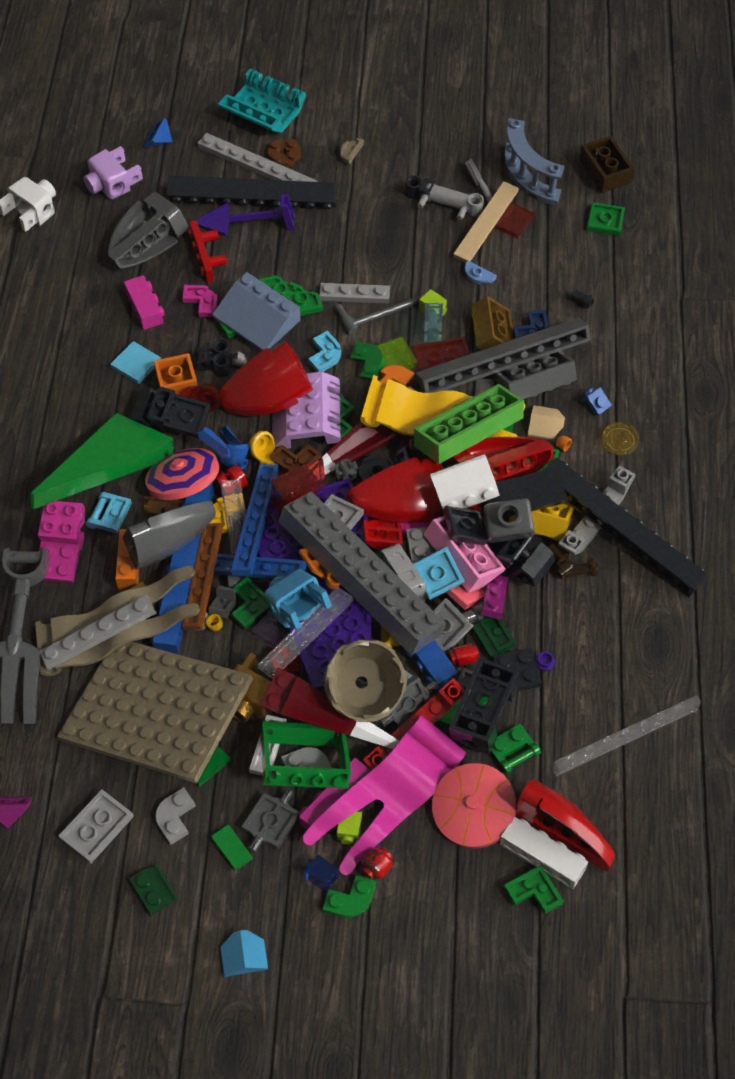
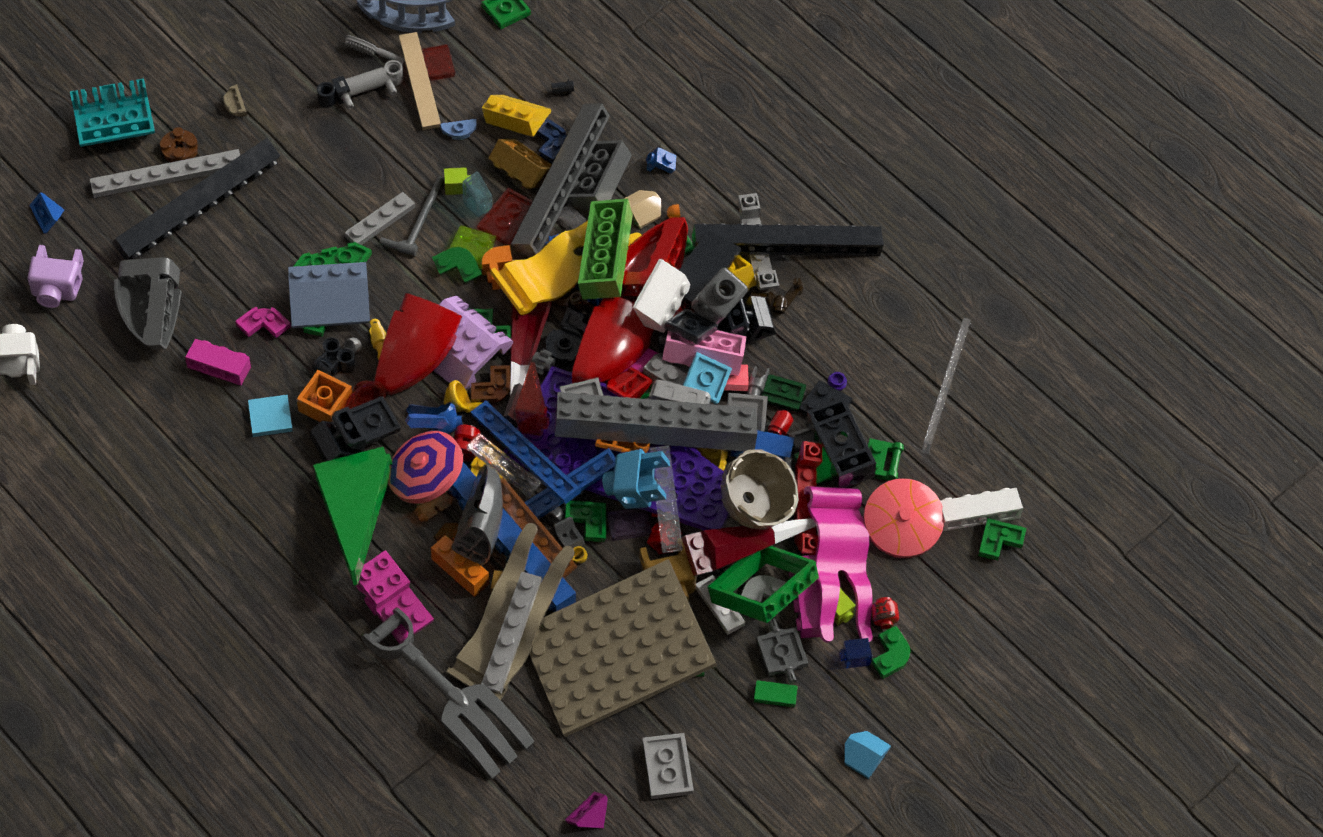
camera: 50 degrees left, 0 degrees up
medium azure plate [86,492,132,534] -> none
dark green plate [129,863,178,916] -> none
light grey plate [156,788,196,845] -> none
red plate [188,220,227,283] -> none
dark purple piece [196,194,295,236] -> none
medium azure plate [308,331,341,372] -> none
magenta plate [482,575,508,619] -> none
red panel [516,779,615,872] -> none
clear yellow tile [602,422,639,456] -> none
none -> yellow slope [482,95,551,137]

